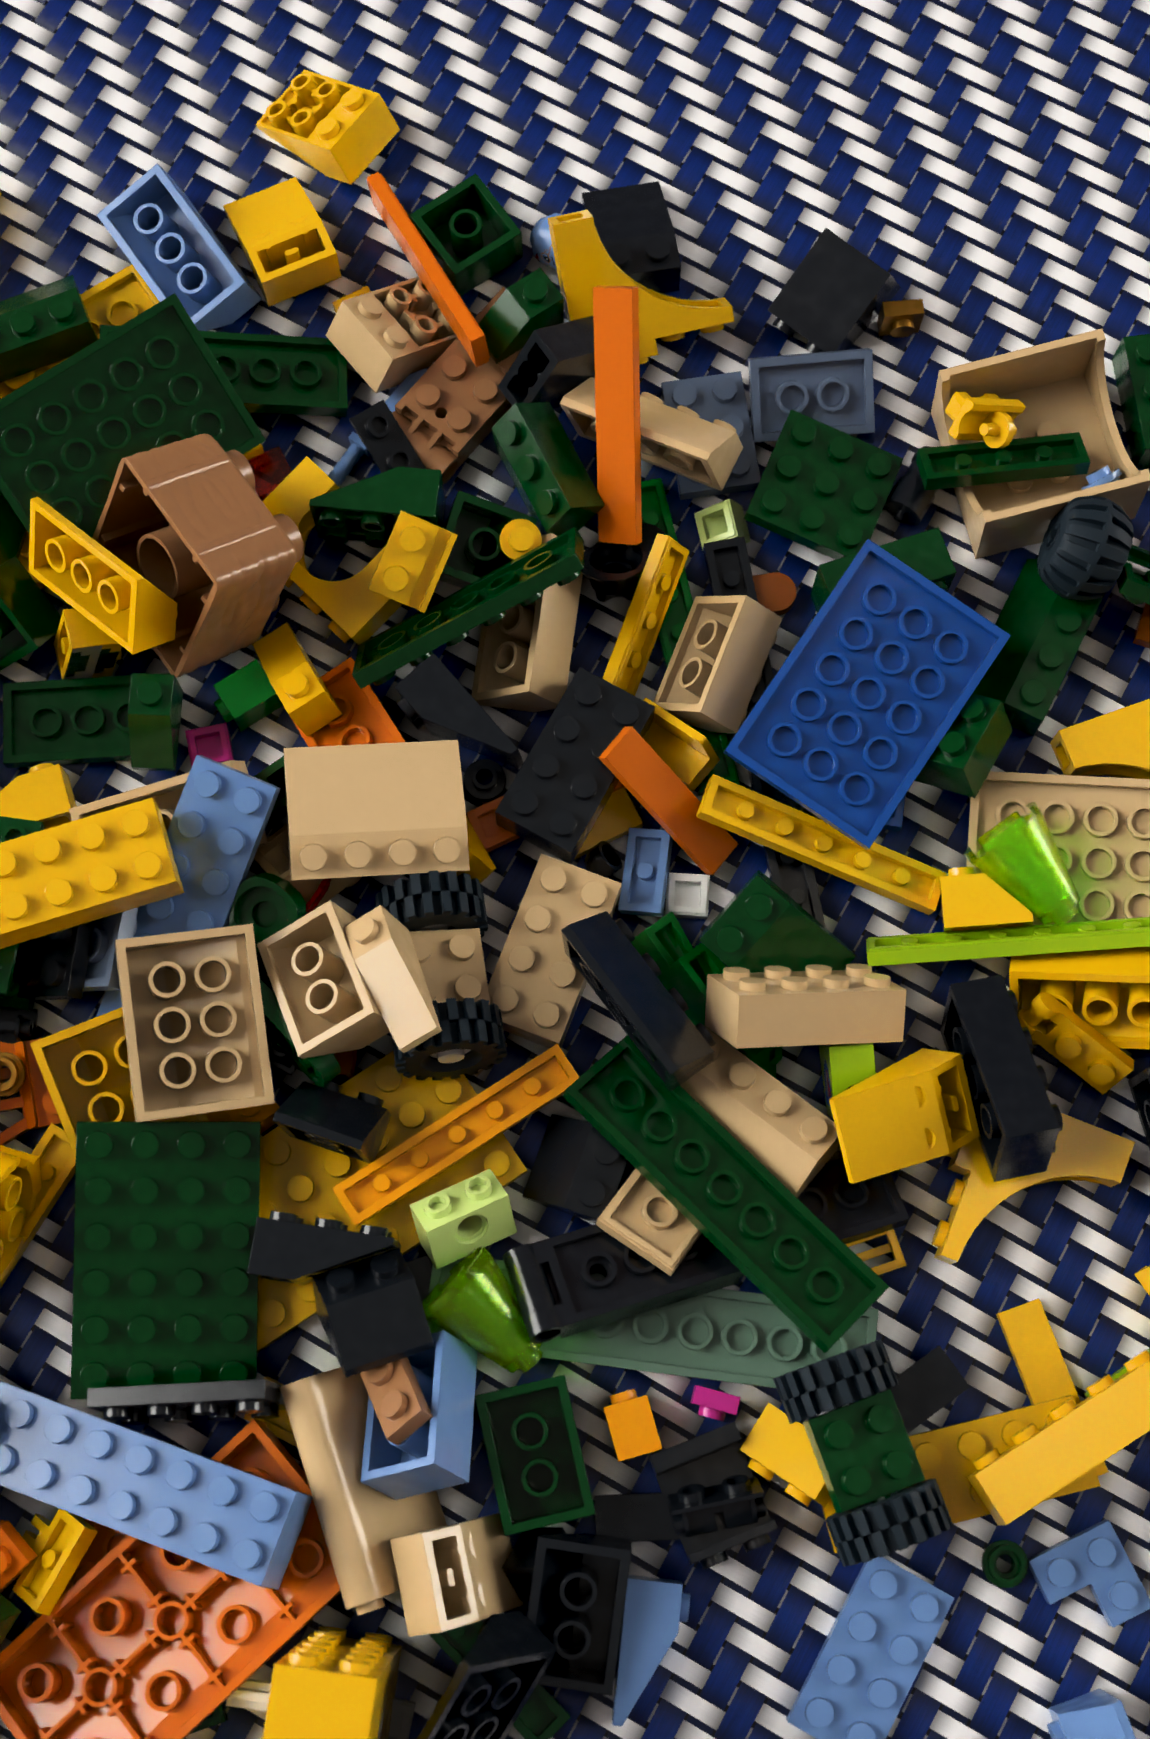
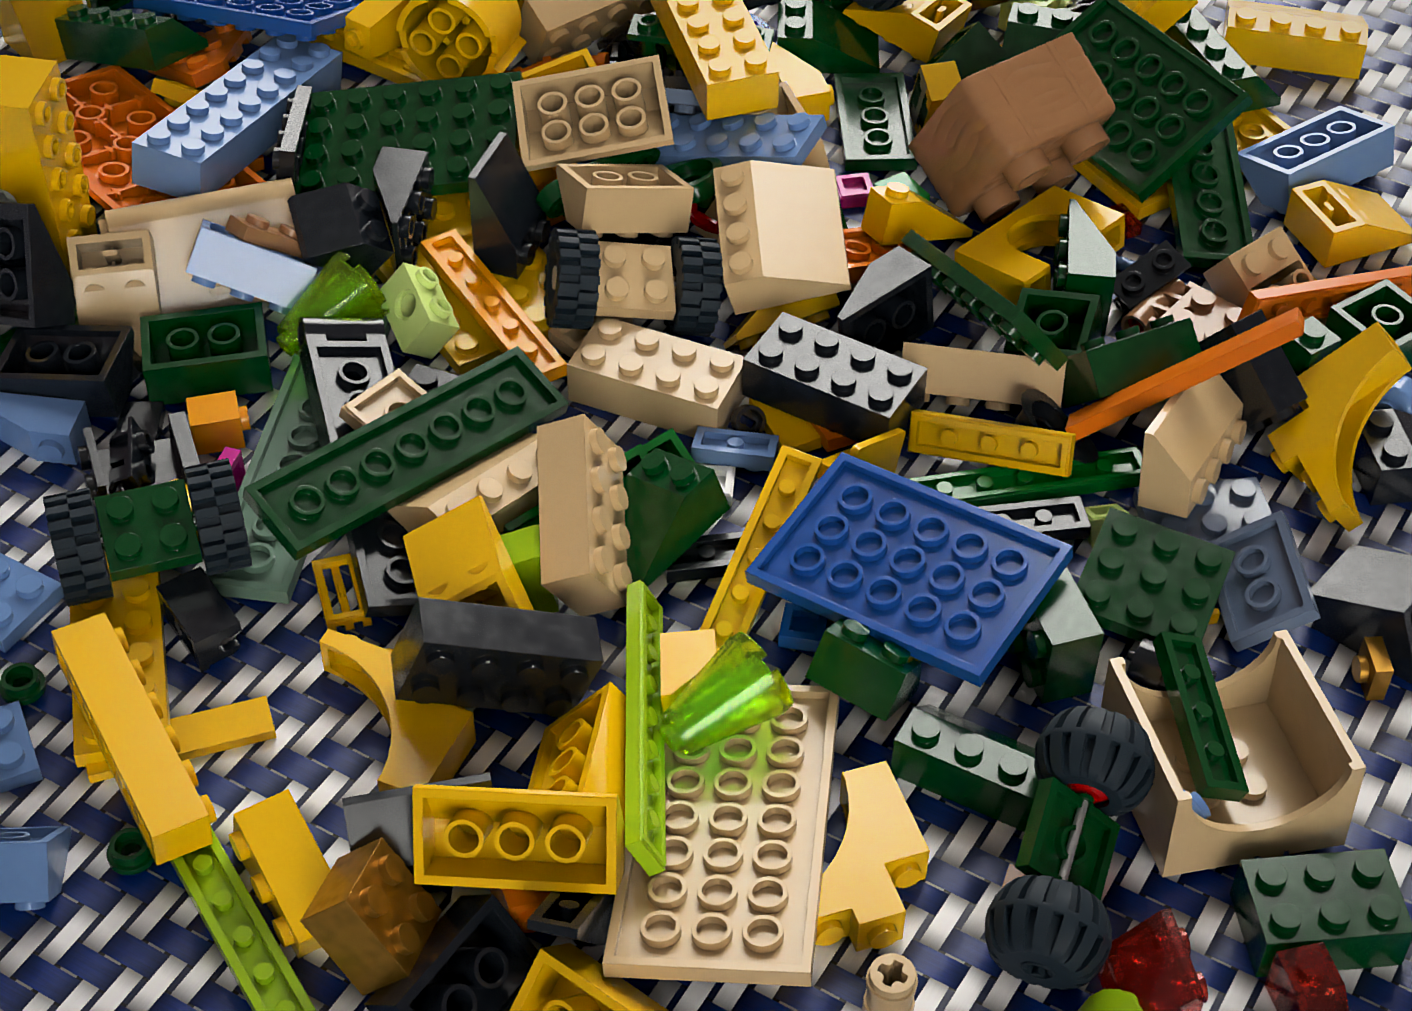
camera: 90 degrees right, 30 degrees down
yellow slope [29,496,178,655] -> none
dark green slope [127,673,183,772] -> none
tan slope [344,905,442,1053] -> none
yellow plate [368,510,458,613] -> none
yellow plate [499,519,542,560] -> none
black slope [561,911,716,1092] -> none
orange tile [598,726,738,875] -> none
tan slope [654,595,782,734] -> none
yellow hips [945,391,1026,449] -> none
yellow plate [1017,991,1134,1094] -> none

